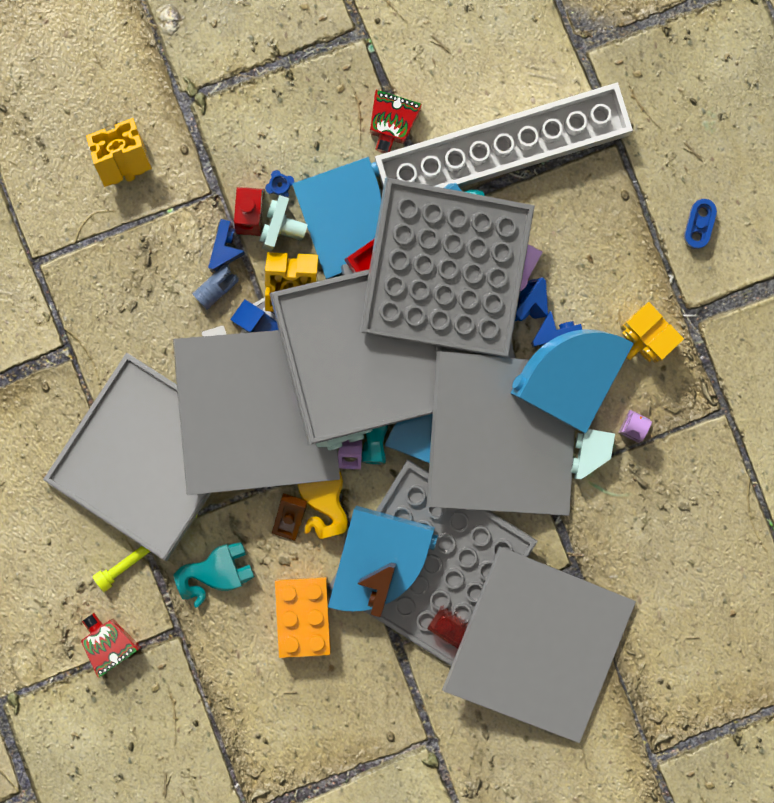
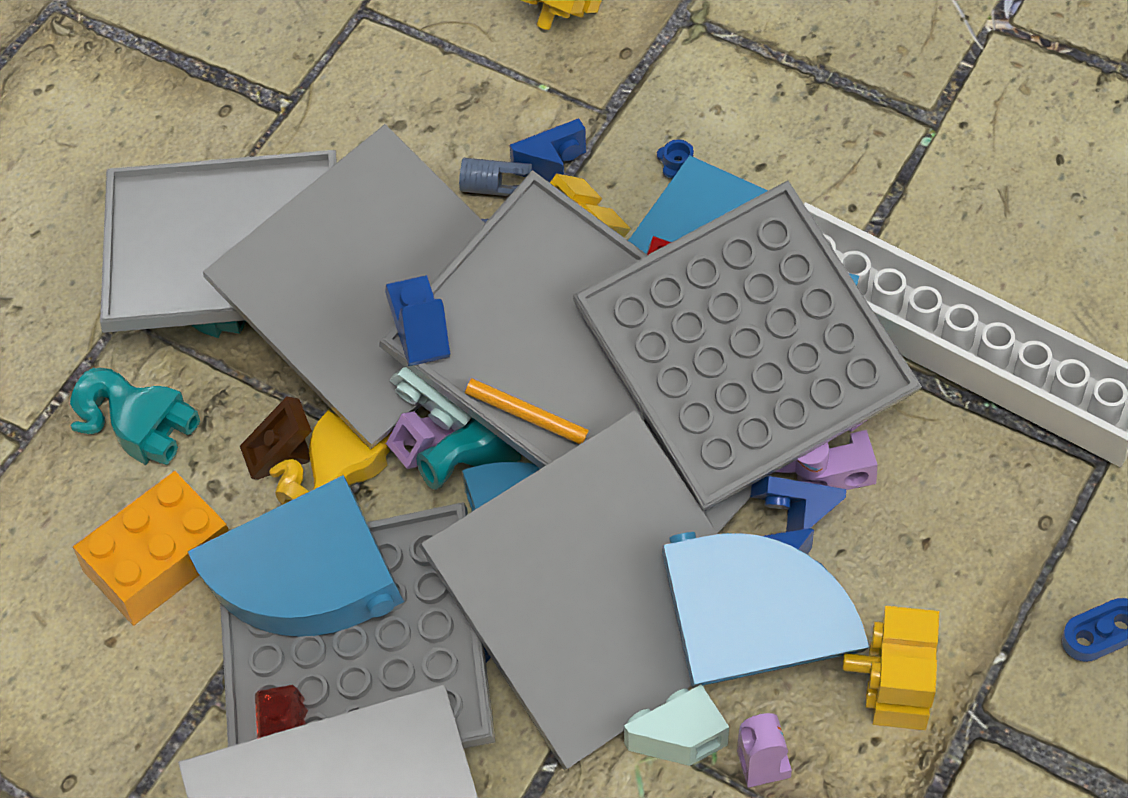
camera: 60 degrees right, 30 degrees down
neon yellow piece [92,514,198,592] -> none
red torso [234,187,265,236] -> none
light aqua plate [259,195,308,251] -> none
reddish brown slope [358,562,396,617] -> none
torso [370,90,422,153] -> none
none -> blue slope [385,275,450,366]
none -> light orange bar [465,378,589,444]

